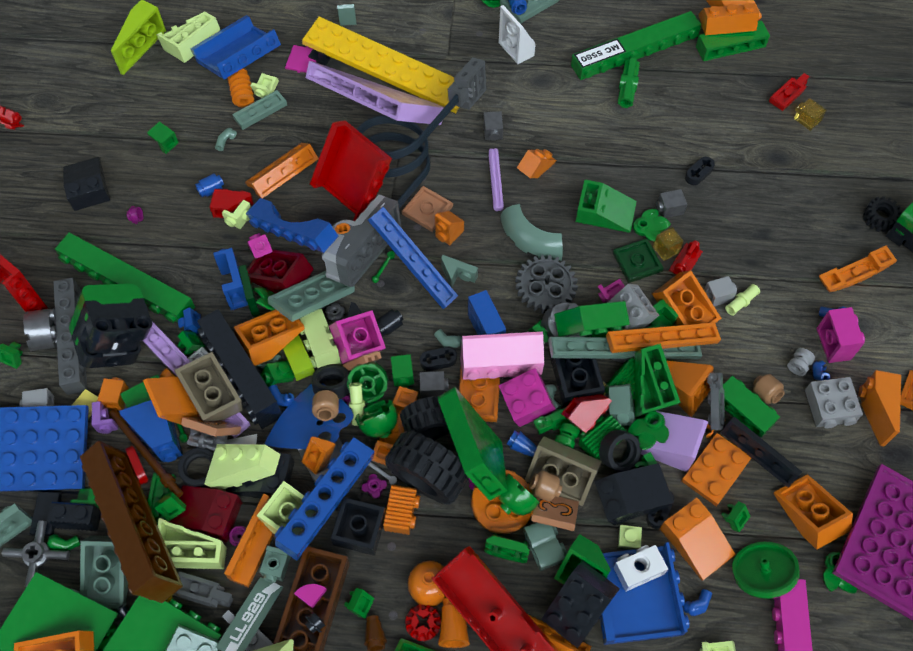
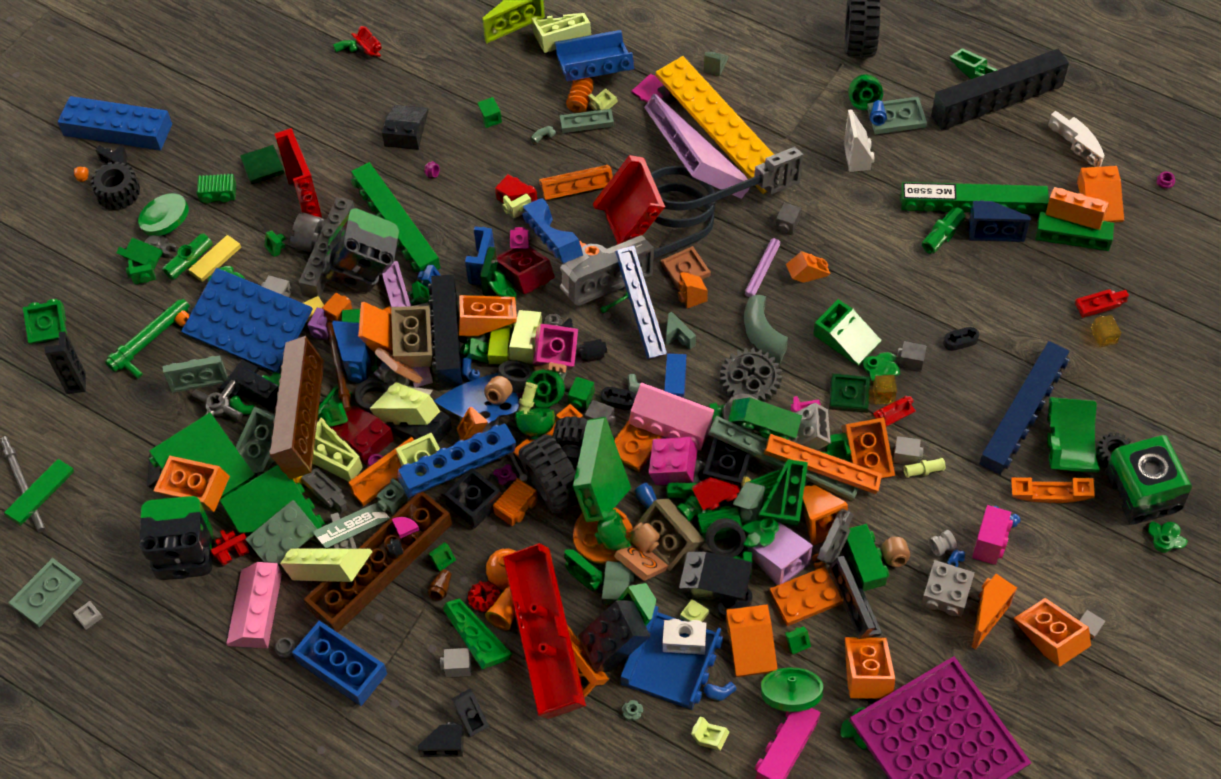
camera: 30 degrees right, 5 degrees down
red tile [125,446,149,485] -> none
blue brick [195,173,224,197] -> none
sand green plate [268,271,355,322] -> none
none -> dark blue slope [968,200,1031,242]
none -> dark blue brick [979,341,1070,475]
none -> green panel [1047,397,1100,473]

